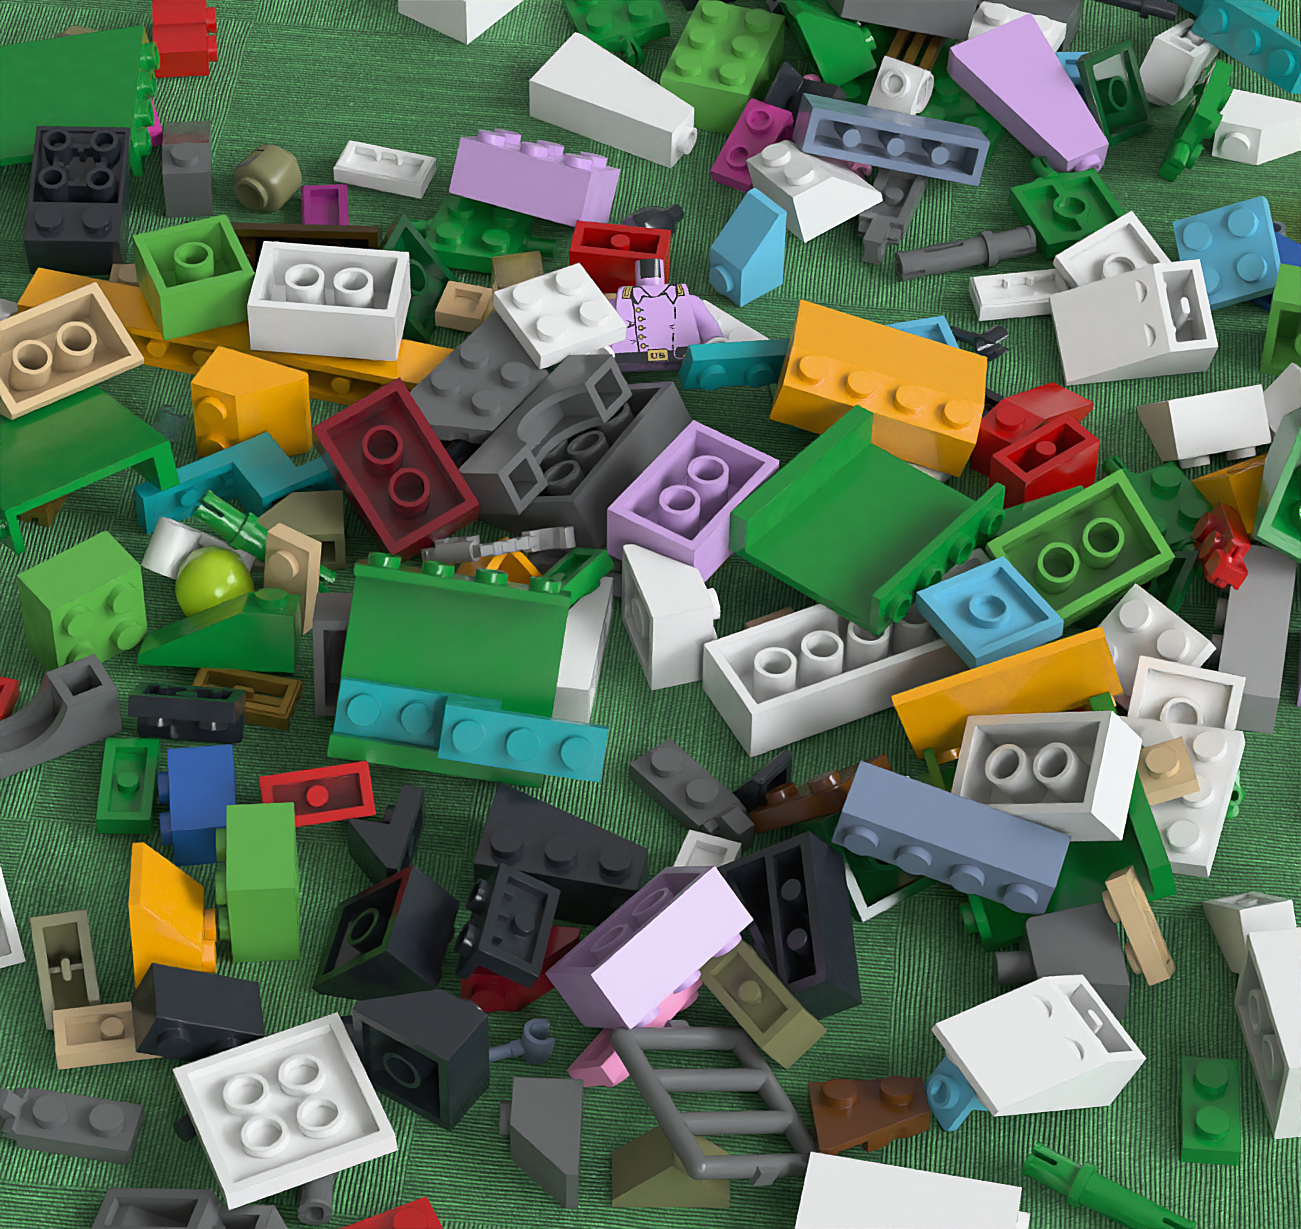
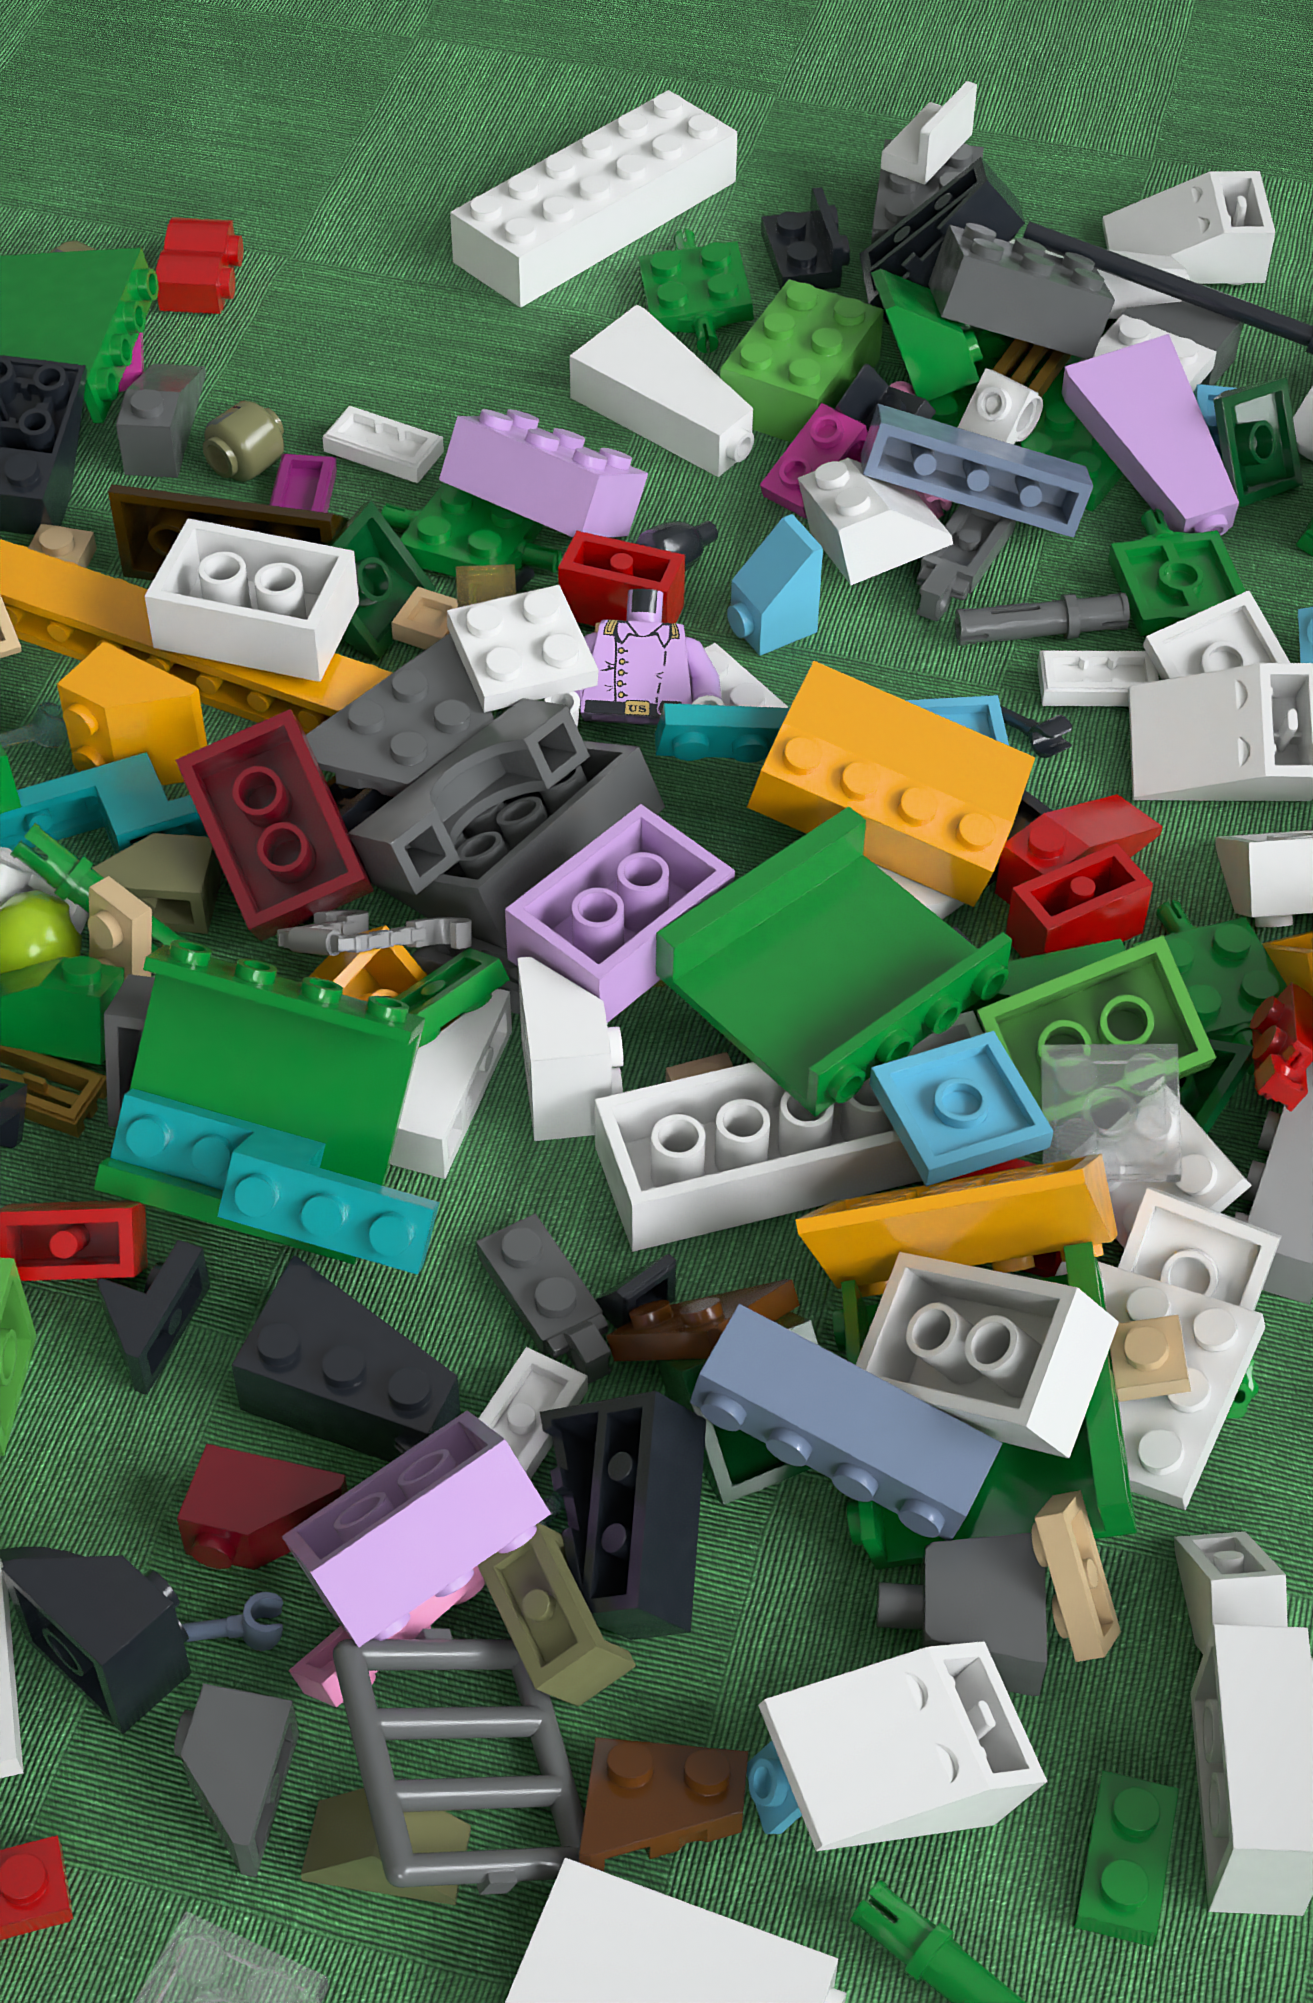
camera: 10 degrees right, 5 degrees up
bright green brick [132,214,255,341] -> none
black slope [312,865,460,1001] -> none
black bracket [454,863,561,989] -> none
none -> clear plate [1041,1044,1182,1182]

